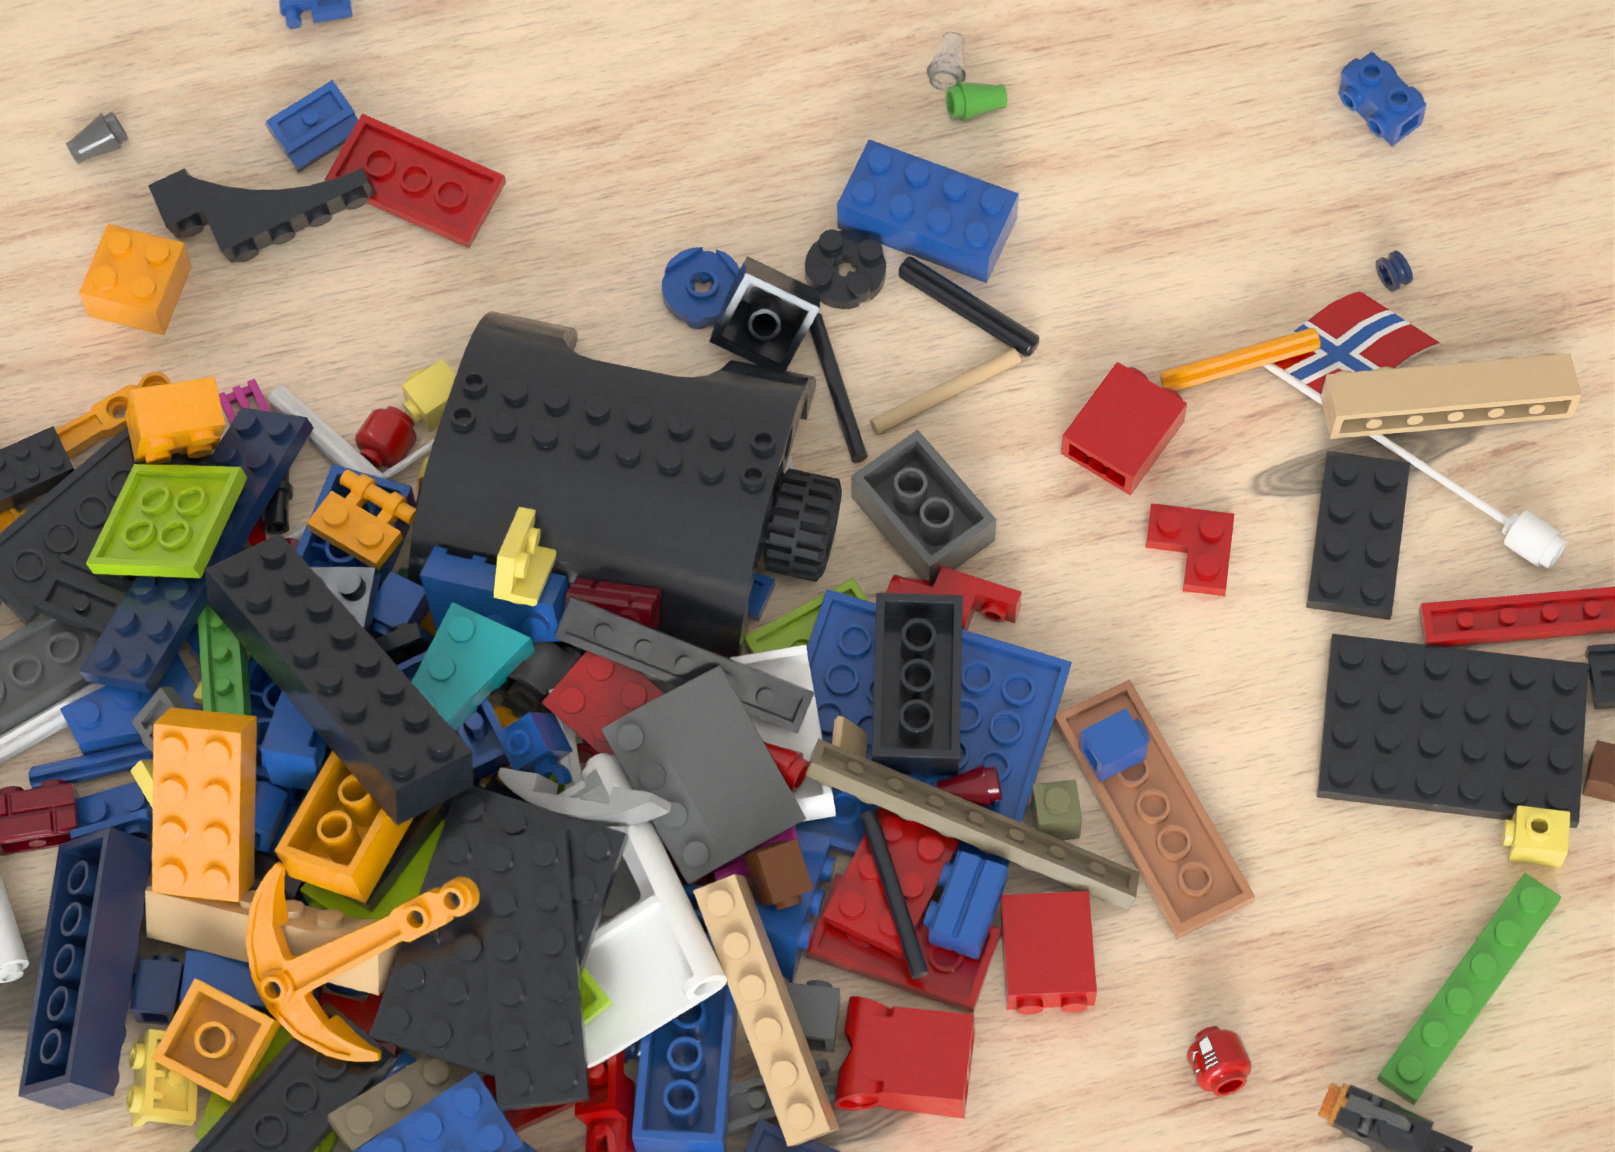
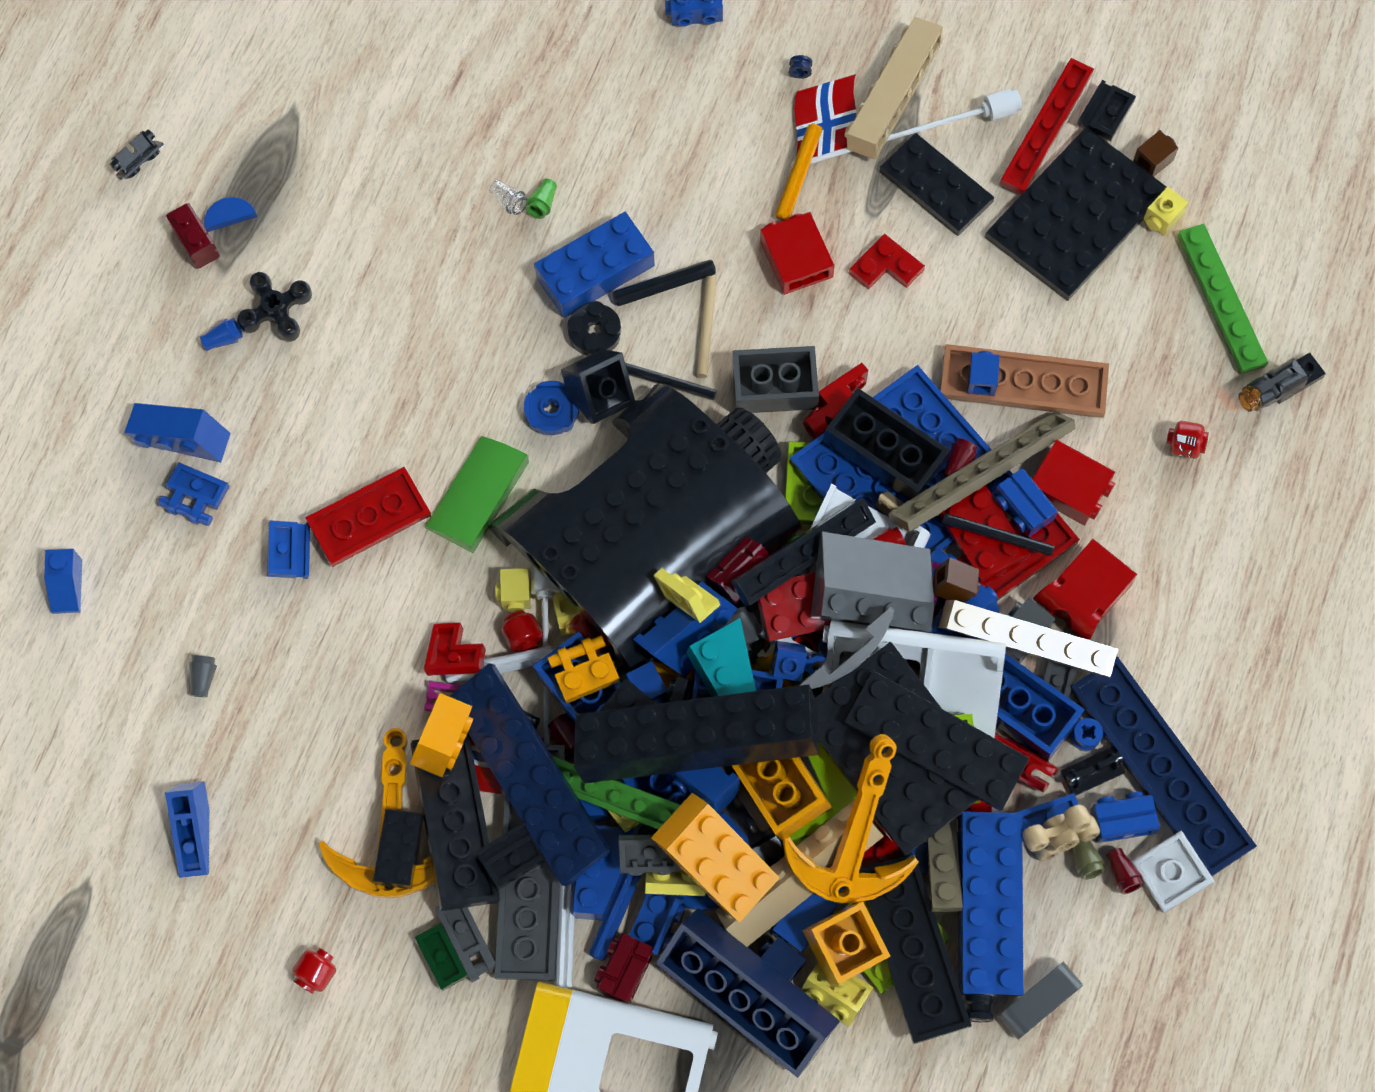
camera: 55 degrees left, 5 degrees up
light orange brick [79,224,192,335] -> none
lime plate [86,464,248,578] -> none
black arch [148,168,377,263] -> none
olive brick [1031,779,1082,840] -> none
none -> red plate [424,622,486,676]
none -> bright green slope [425,436,529,553]

